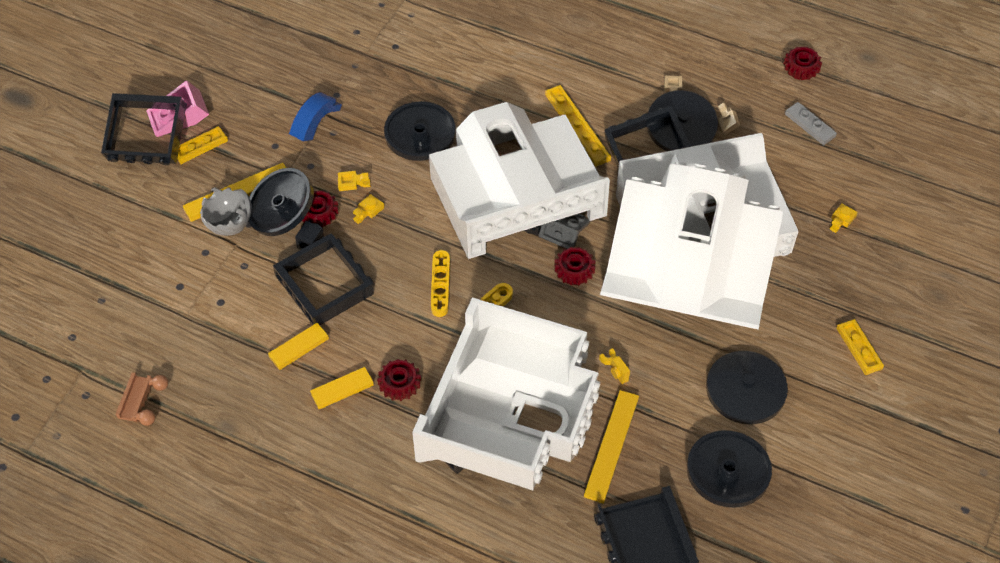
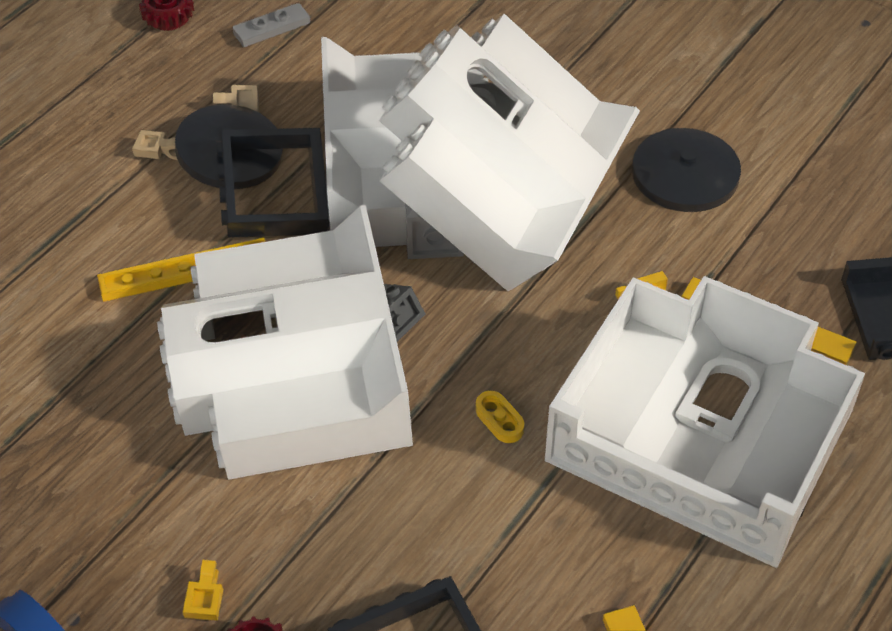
camera: 80 degrees left, 5 degrees down
yellow plate [353,194,384,224] -> none
dark red gear [377,359,421,401] -> none
black dish [384,101,456,161] -> none
yellow beam [431,250,450,317] -> none
dark red gear [554,247,596,286] -> none
black dish [687,430,772,508] -> none
yellow plate [829,204,858,233] -> none
yellow tile [836,319,884,375] -> none

